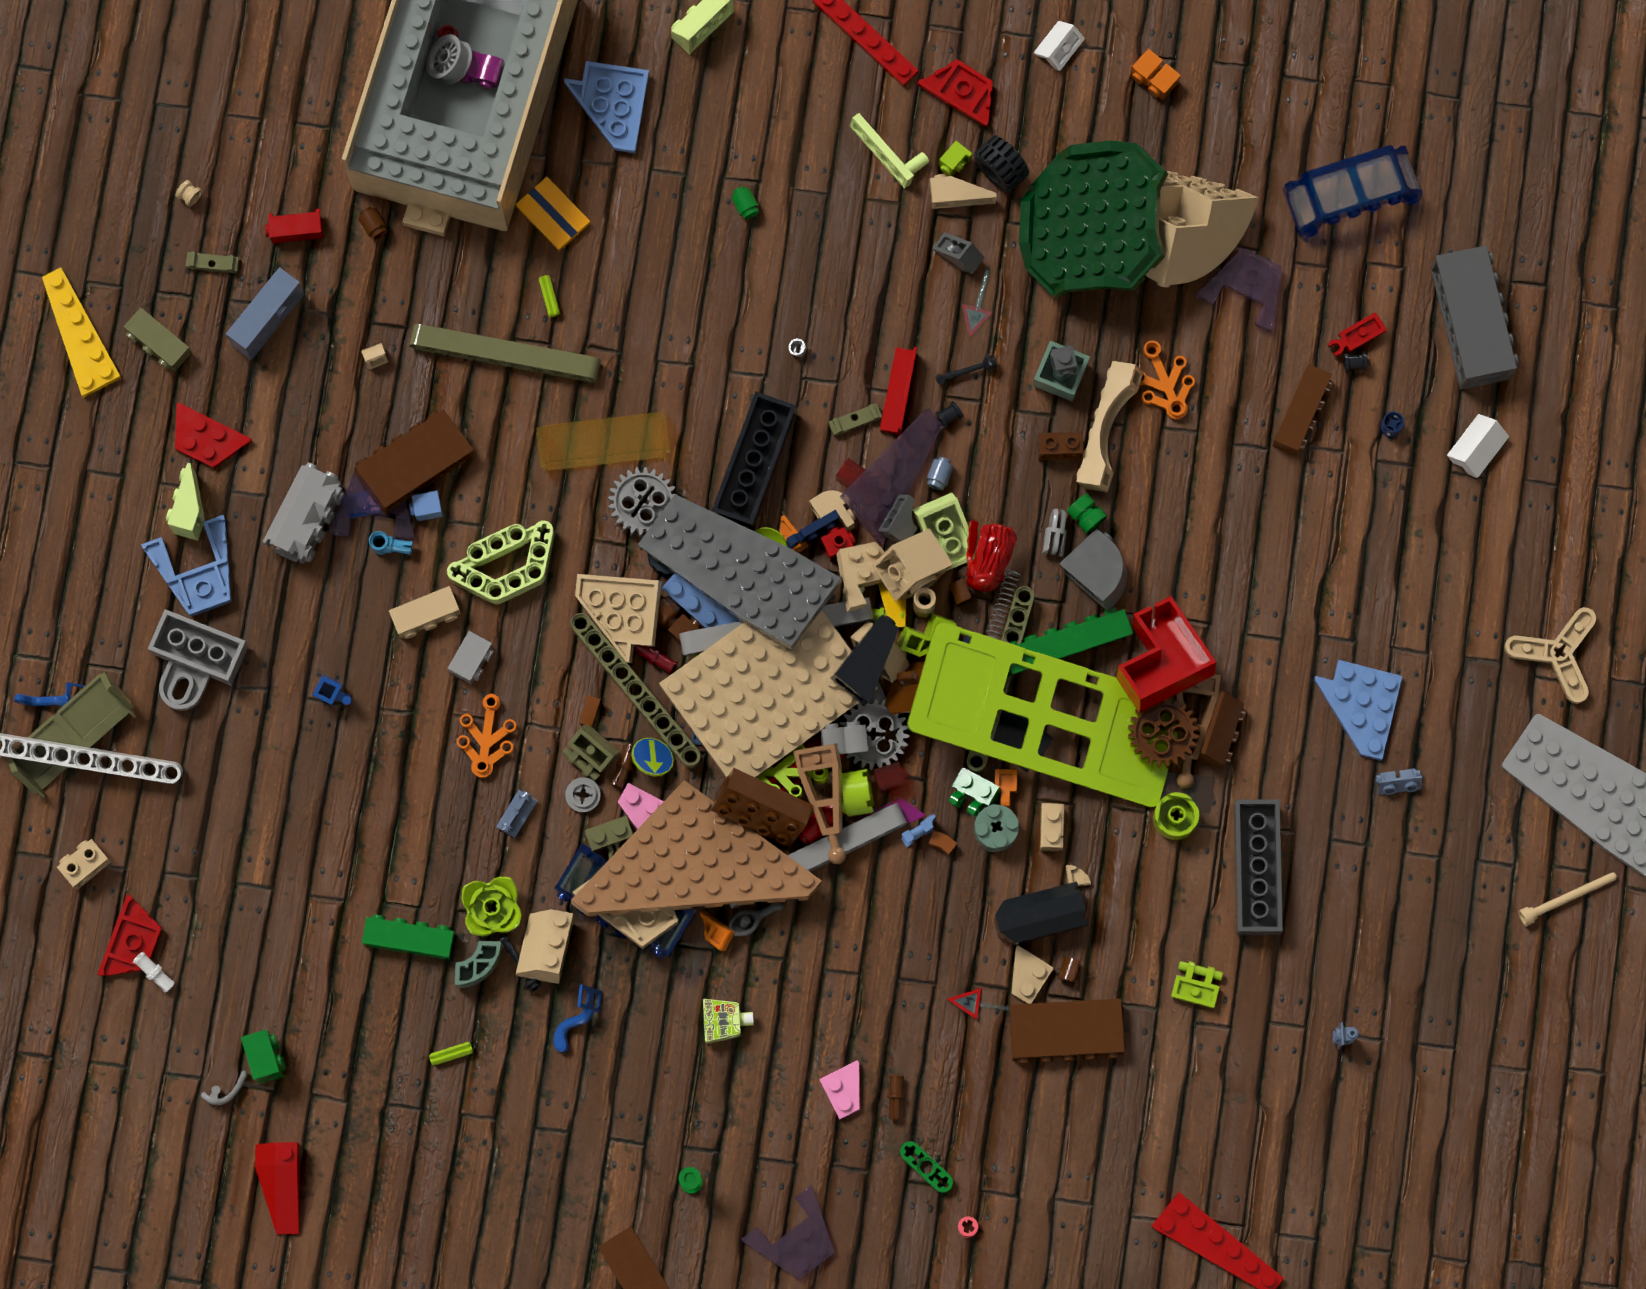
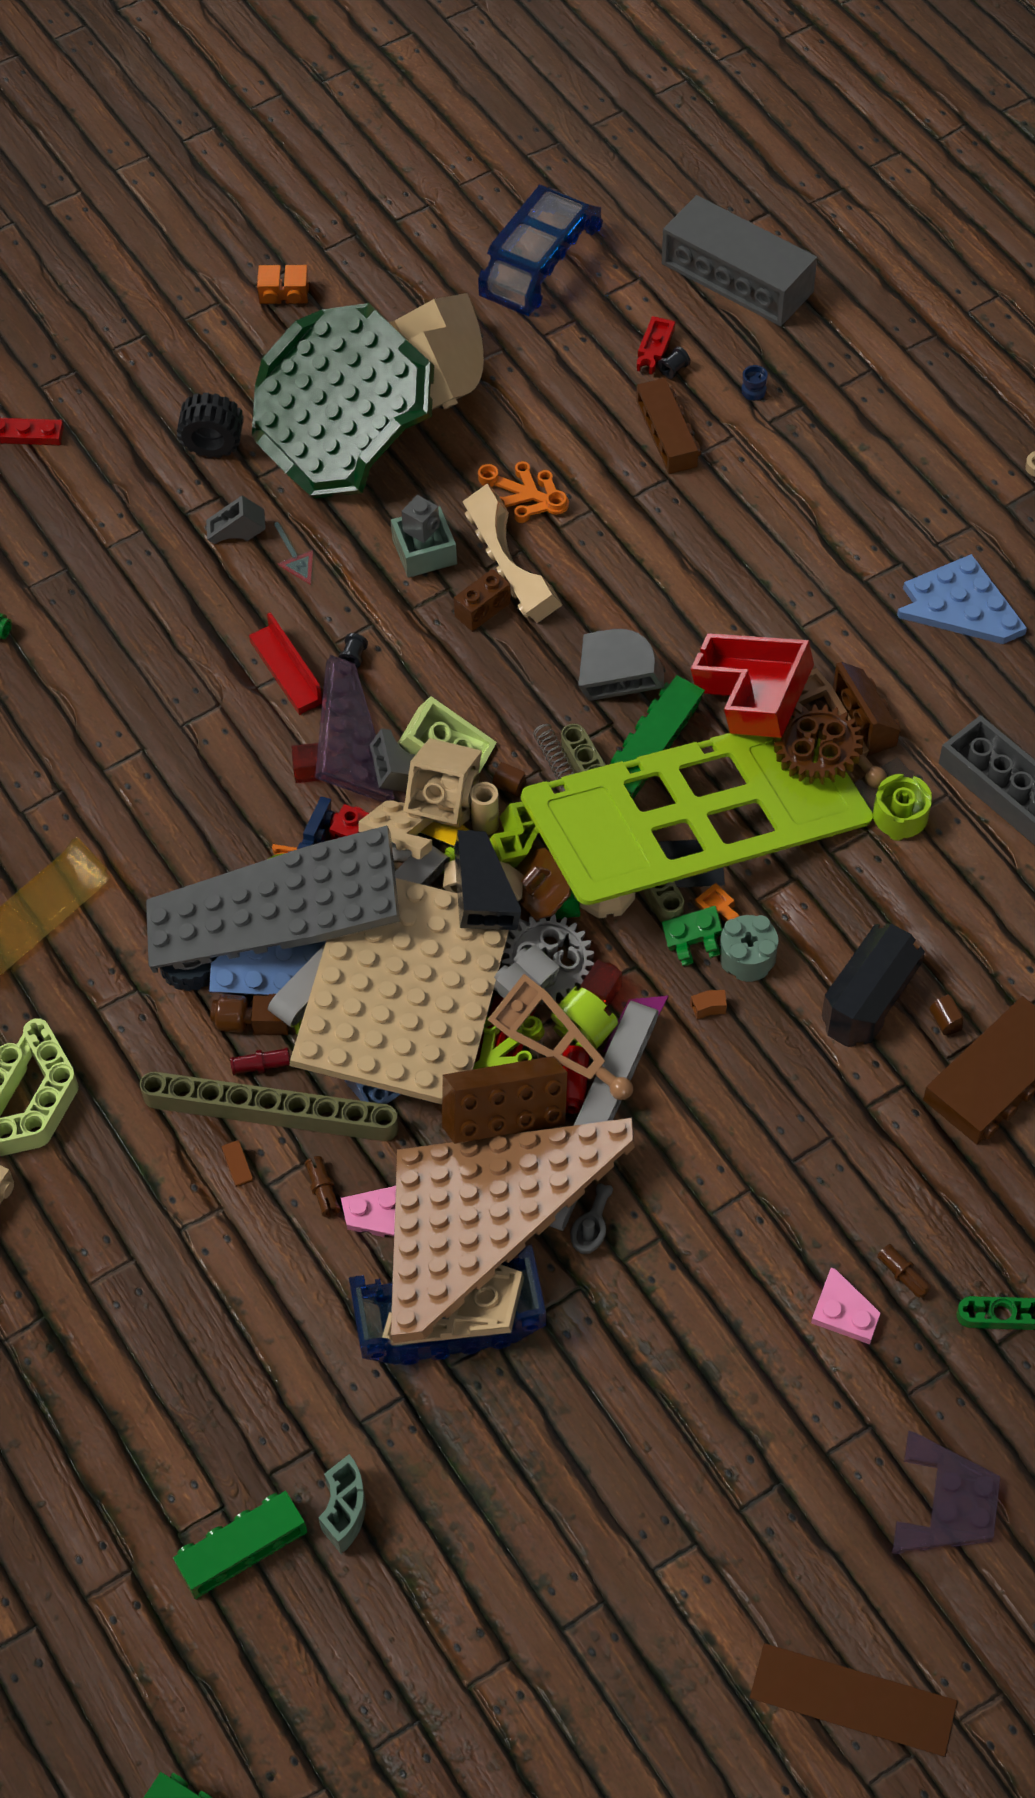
camera: 40 degrees left, 20 degrees down
lime axle [429,1042,473,1066] -> none
light grey brick [447,631,494,685] -> none
orange plant [457,694,517,778] -> none
lime brick [461,877,521,936] -> none
sand blue hinge [496,790,538,838] -> none
black piece [499,934,542,992] -> none
tan slope [516,909,573,984] -> none
blue piece [553,985,602,1053] -> none
olive brick [562,724,620,781] -> none
light grey gear [565,777,601,813] -> none
tan wing [575,574,662,663] -> none
olive brick [585,816,633,859] -> none
light grey gear [607,467,677,538] -> none
blue piece [631,738,674,777] -> none
green wheel [679,1167,703,1194] -> none
orange tile [700,911,735,951] -> none
torso [703,999,754,1044] -> none
black brick [711,391,797,531] -> none
light grey hinge [788,339,807,357] -> none
tan brick [809,491,856,532] -> none
olive piece [828,403,882,437] -> none
yellowish green piece [850,113,929,189] -> none
medium blue piece [901,814,936,847] -> none
red wing [917,59,993,128] -> none
sand blue brick [927,457,954,491] -> none
tan slope [930,174,997,209] -> none
black piece [935,353,998,384] -> none
lime brick [939,141,972,176] -> none
piece [946,988,1009,1020] -> none
red hair [966,520,1017,592] -> none
tan wing [1011,945,1054,1004] -> none
white panel [1034,21,1085,71] -> none
tan brick [1040,803,1064,852] -> none
light grey arm [1042,509,1067,557] -> none
tan tile [1065,865,1091,887] -> none
green wheel [1066,493,1107,534] -> none
clear purple wing [1196,248,1282,333] -> none
white piece [1447,414,1509,478] -> none

